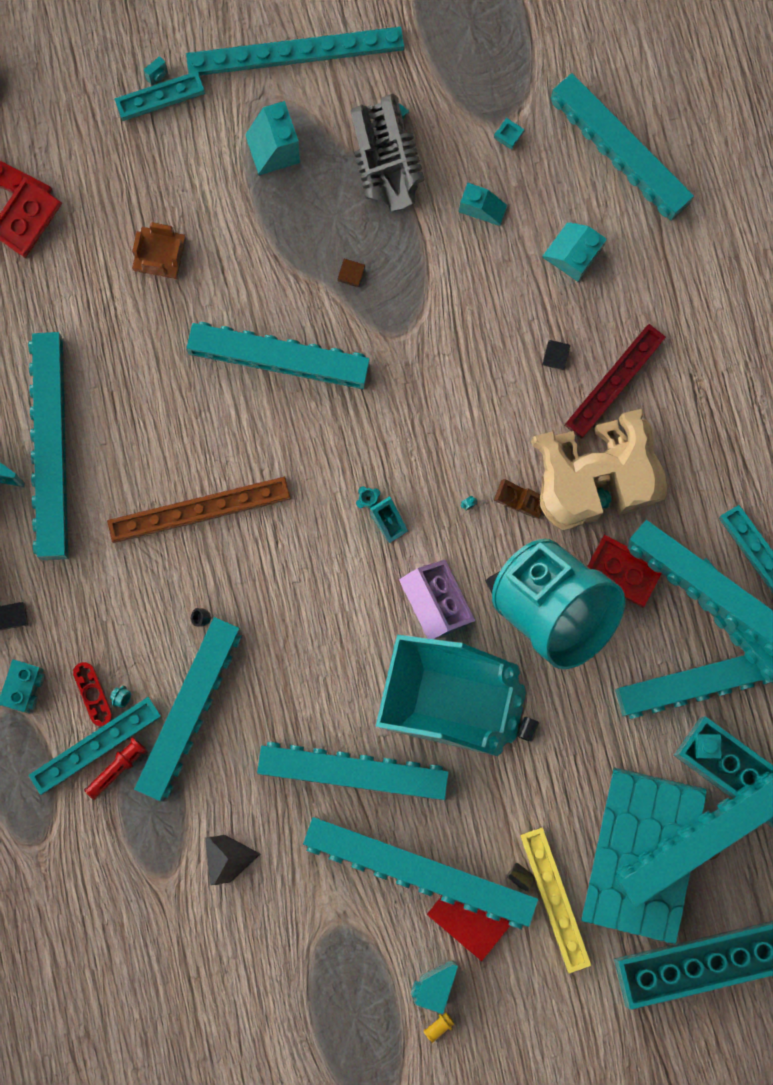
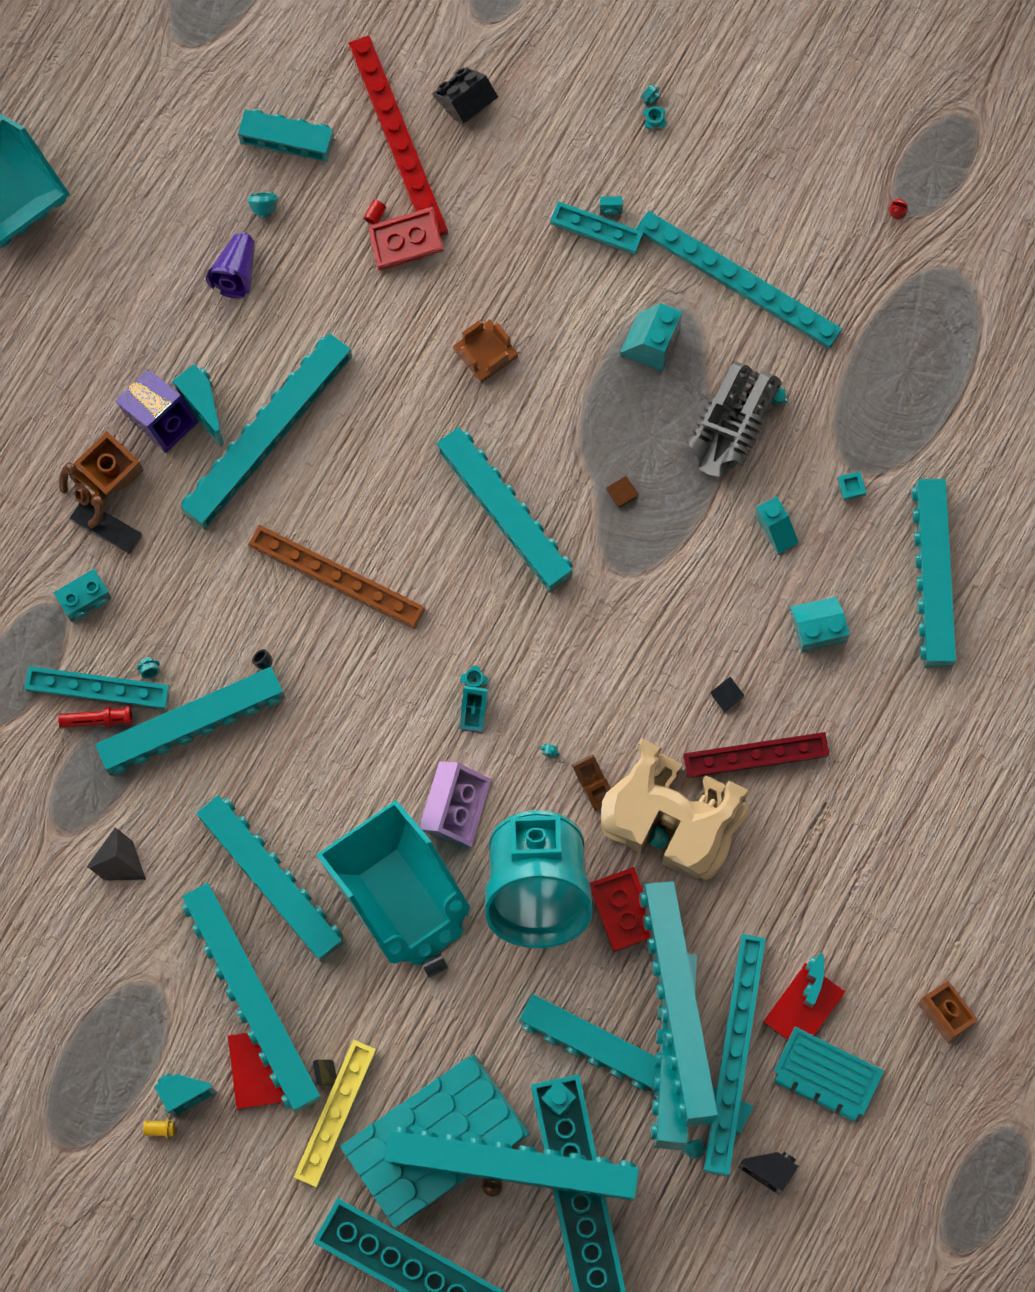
camera: 50 degrees right, 5 degrees down
red beam [73,662,113,727] -> none

